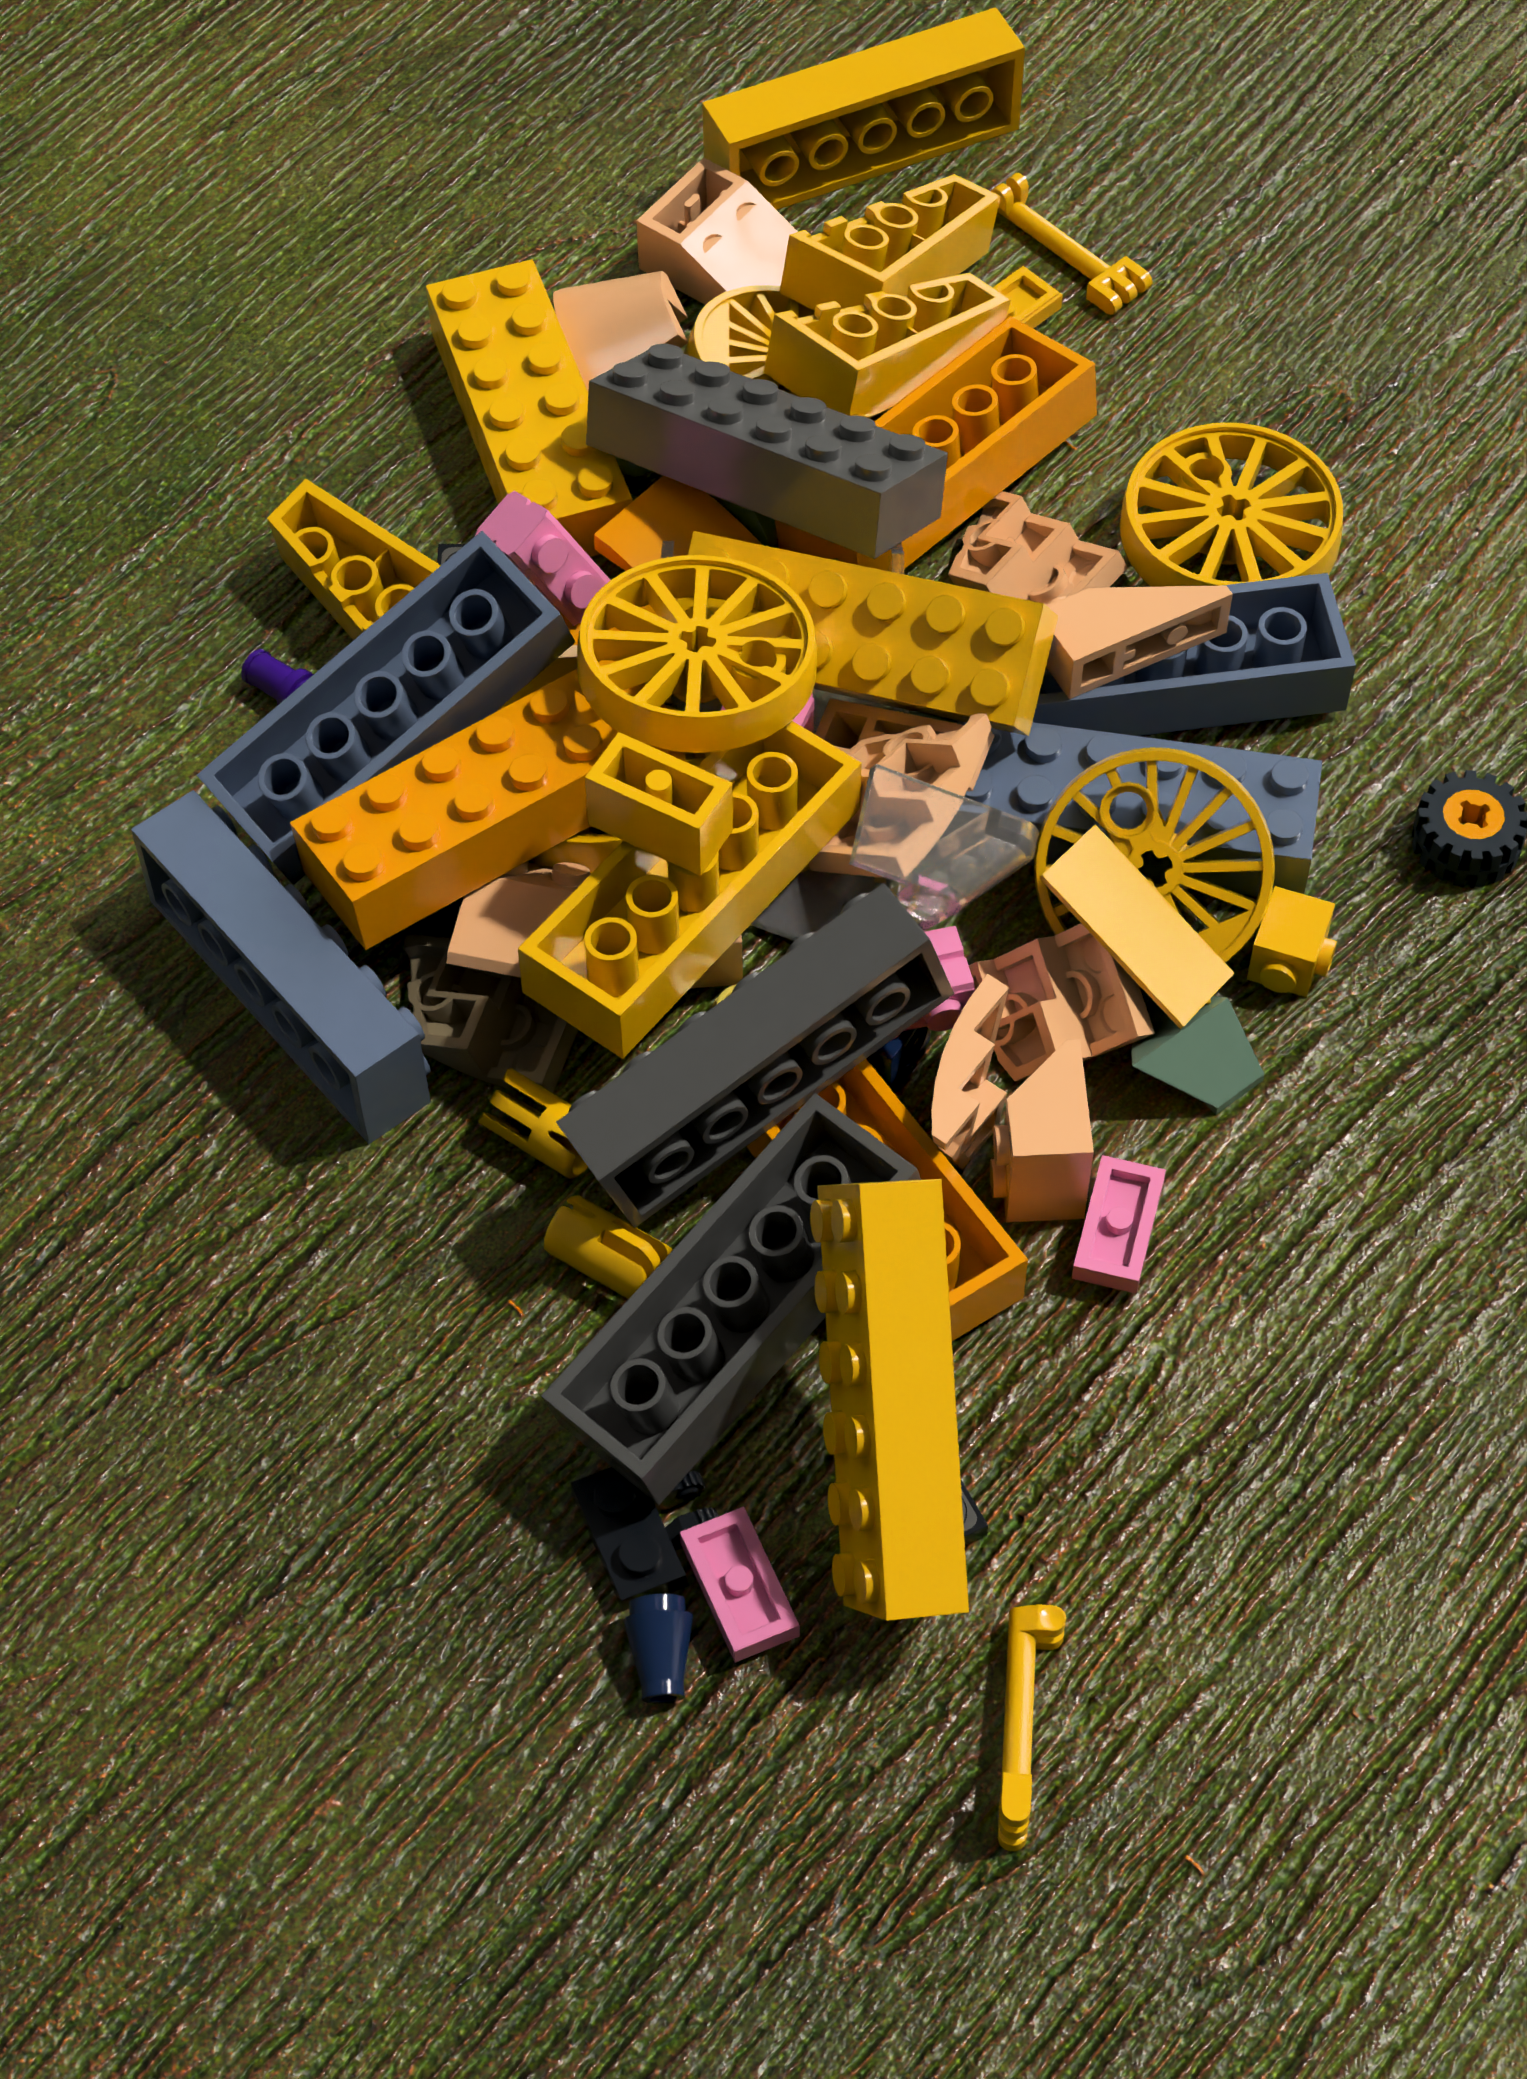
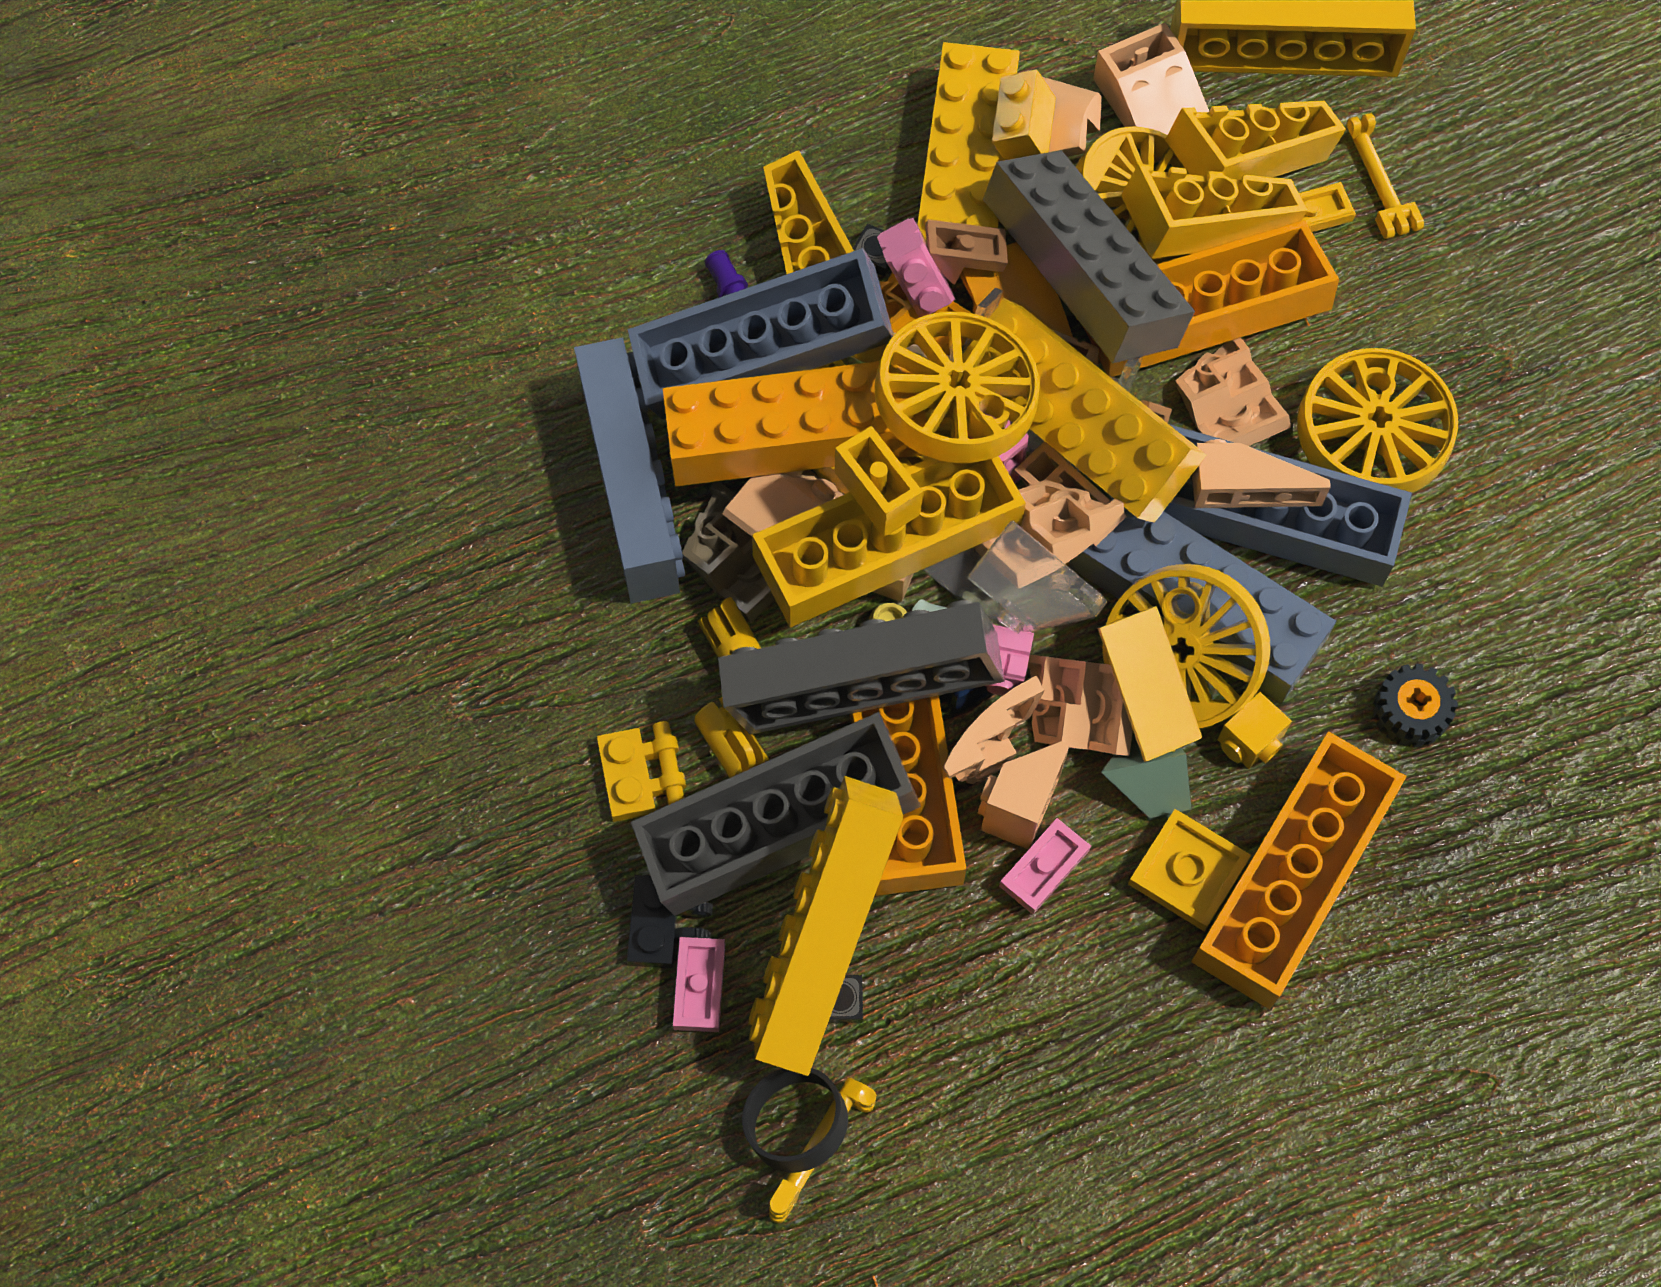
camera: 25 degrees right, 10 degrees up
dark blue cone [623,1594,693,1703] -> none
none -> yellow plate [597,721,687,822]
none -> black tyre [742,1068,848,1173]
none -> medium nougat slope [925,219,1008,284]
none -> yellow brick [992,69,1056,160]
none -> yellow plate [1128,809,1251,932]
none -> light orange brick [1191,731,1407,1010]

